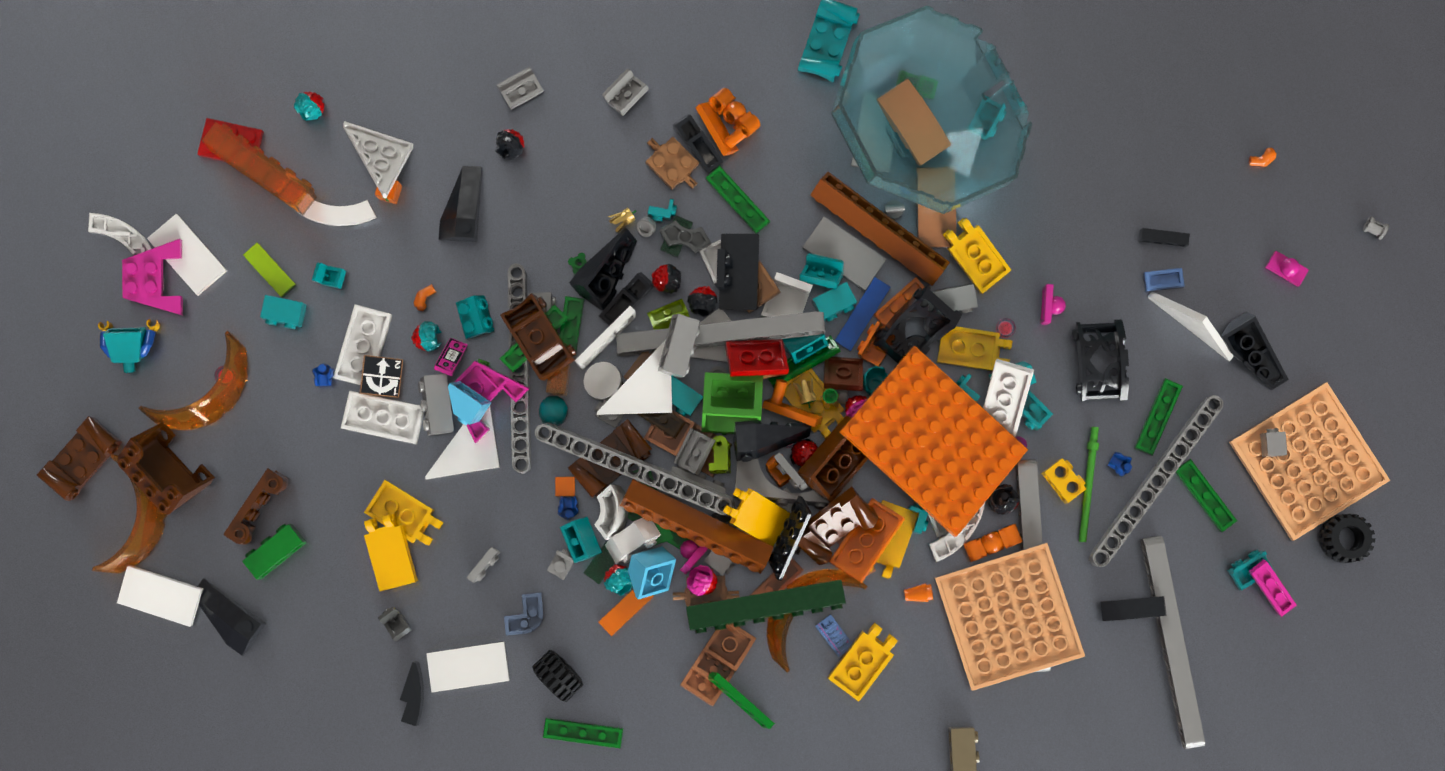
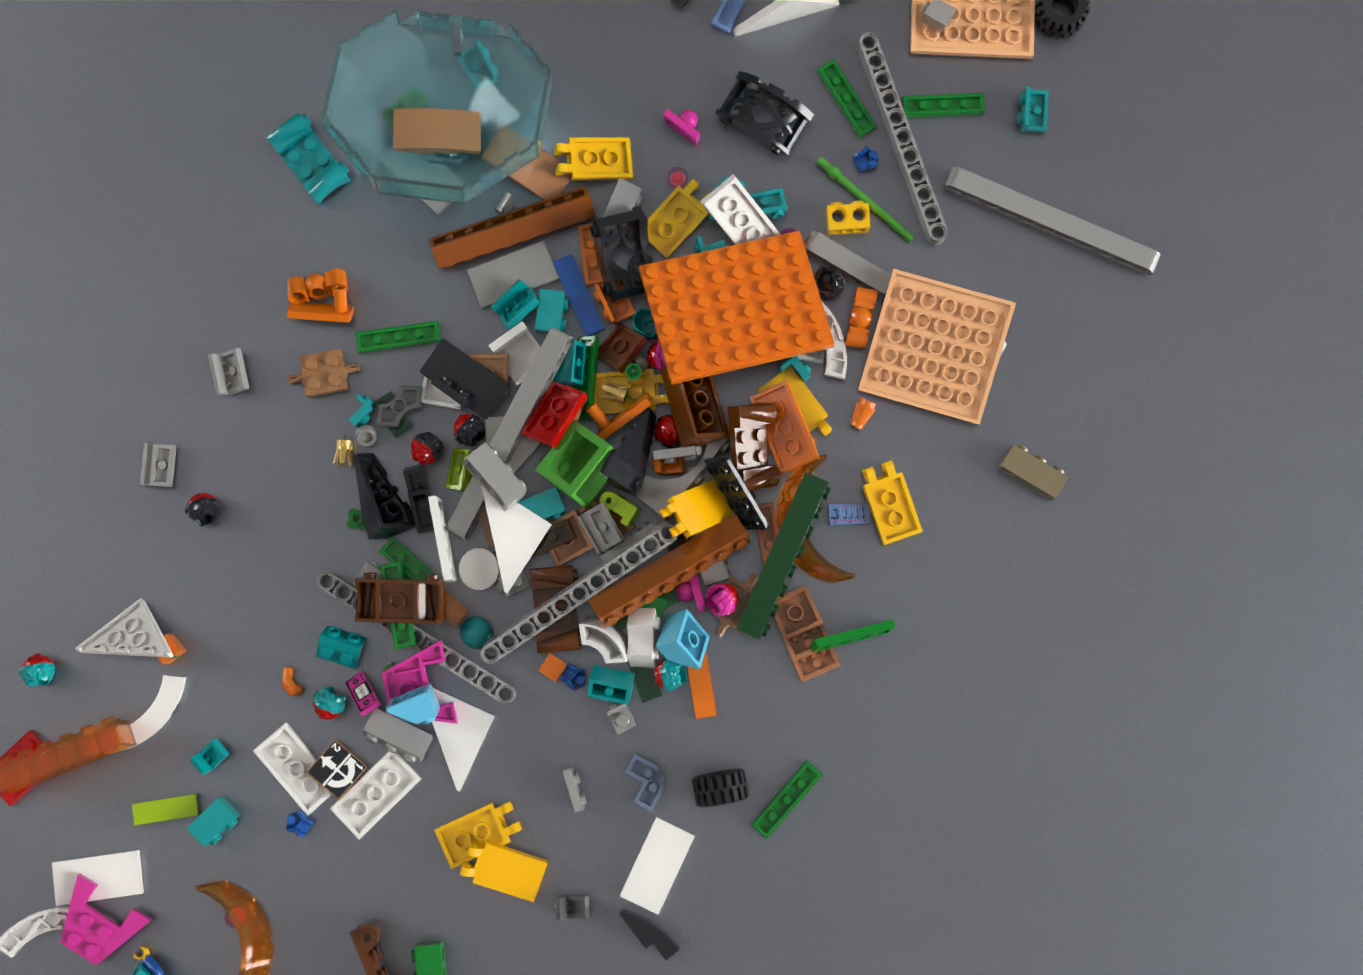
camera: 50 degrees left, 0 degrees up
black wedge [439,166,482,242] -> none
black slope [673,114,723,173] -> none
black slope [1100,596,1167,621] -> none
dark pink plate [1249,559,1297,617] -> none

